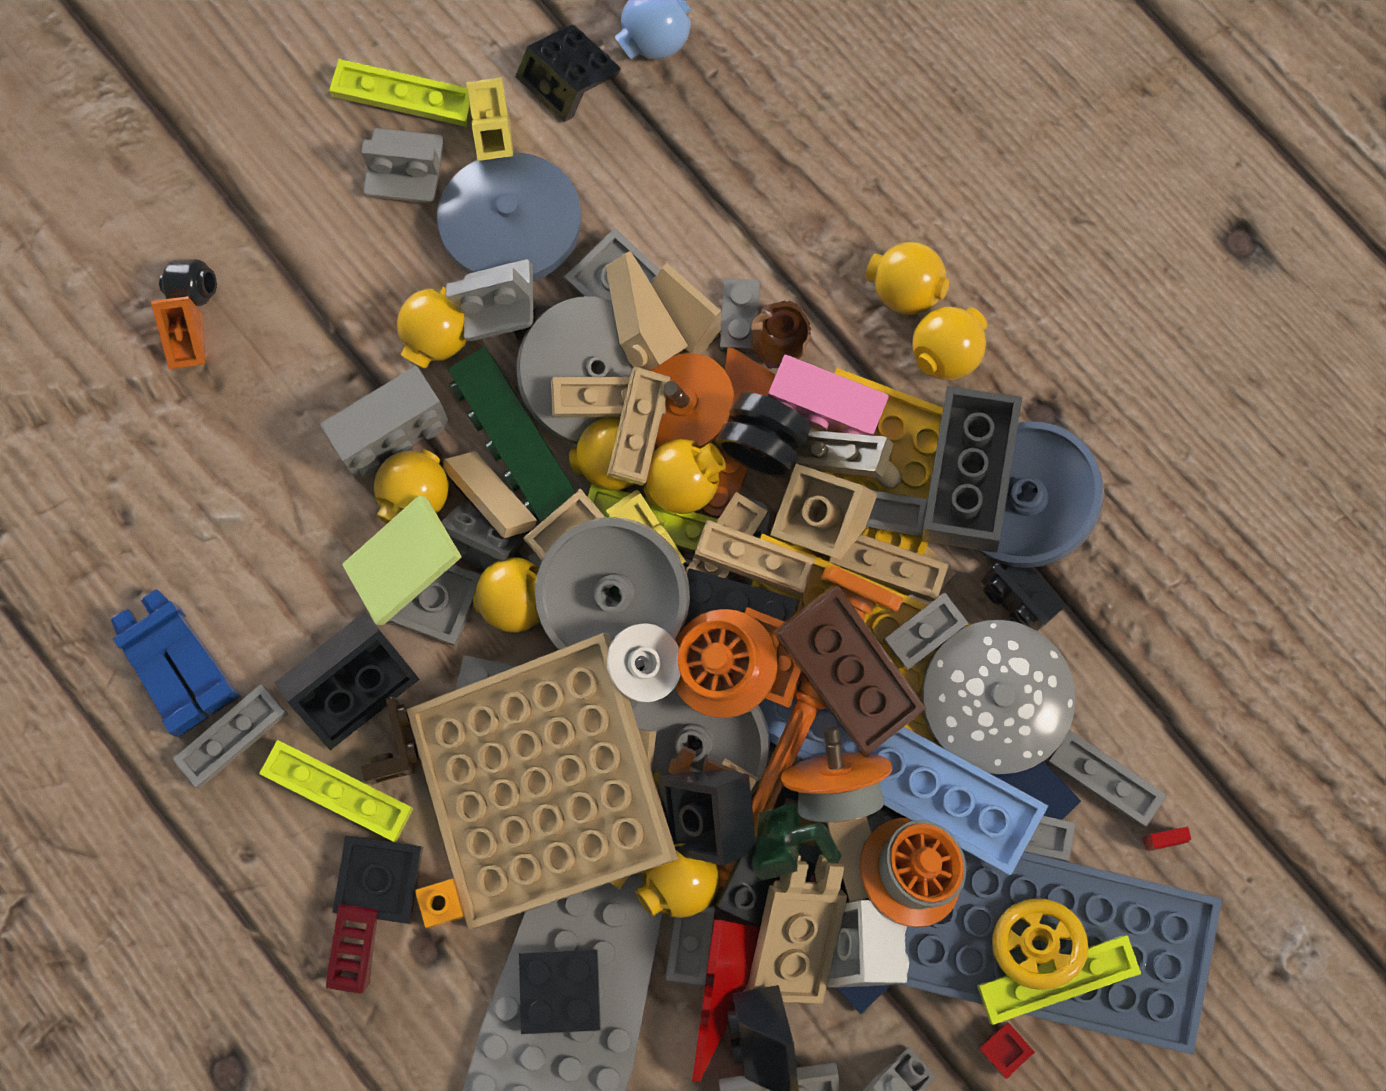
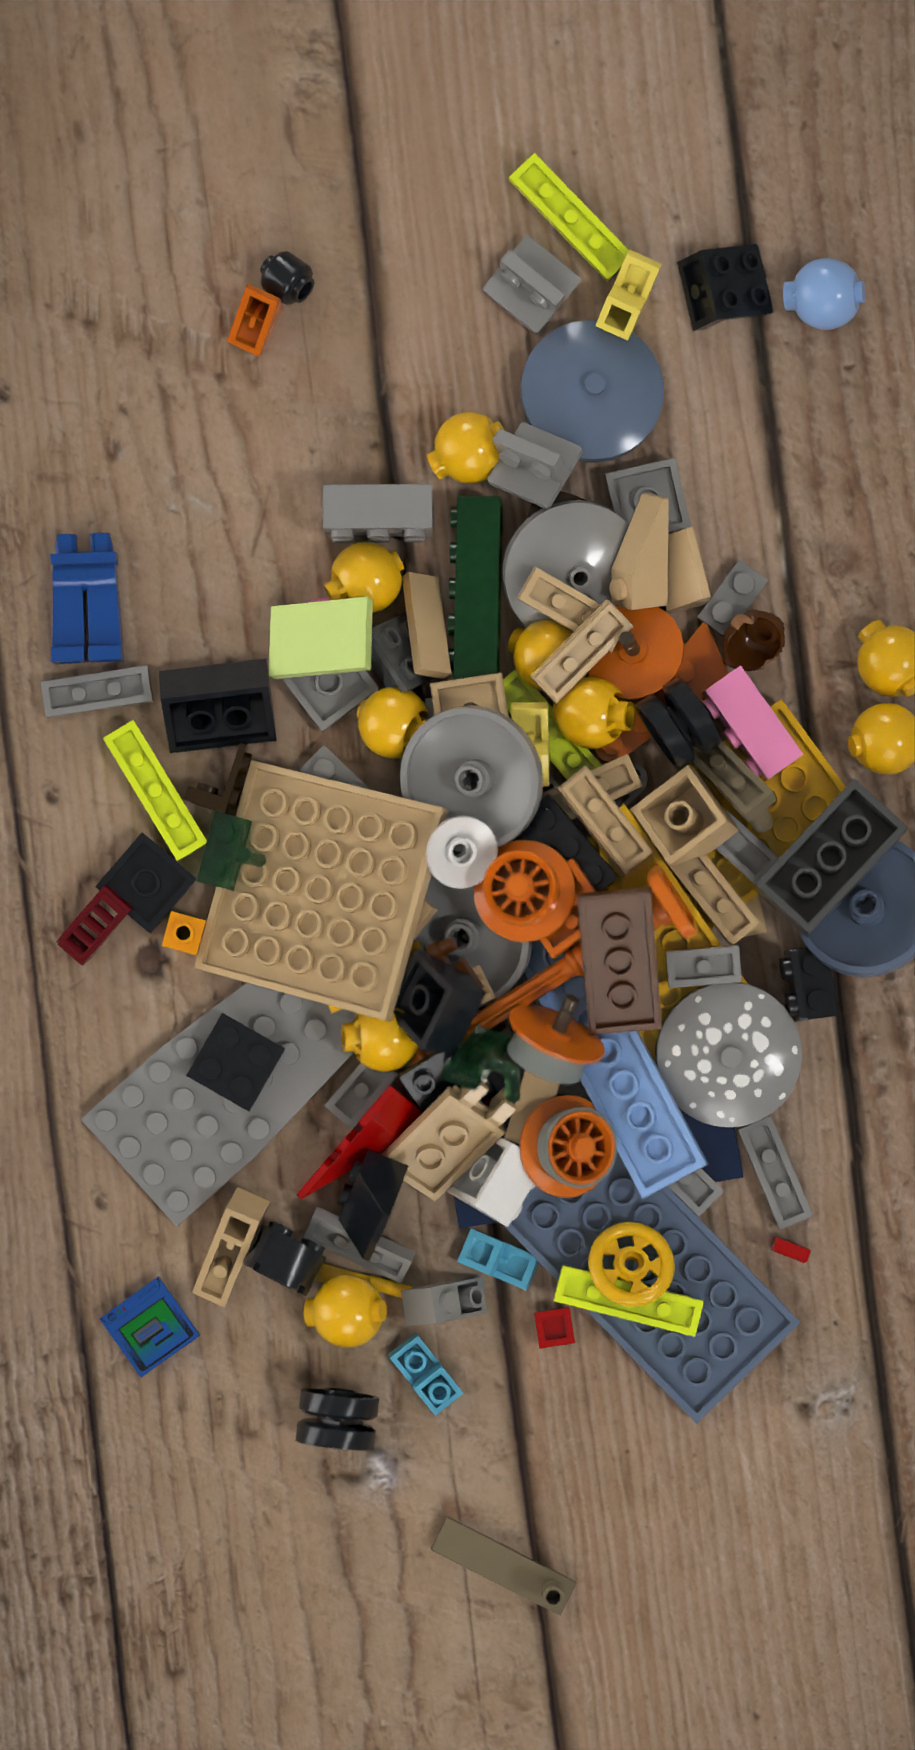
camera: 30 degrees right, 10 degrees up
none -> clear green plate [196,812,266,891]
none -> medium azure slope [457,1228,539,1291]

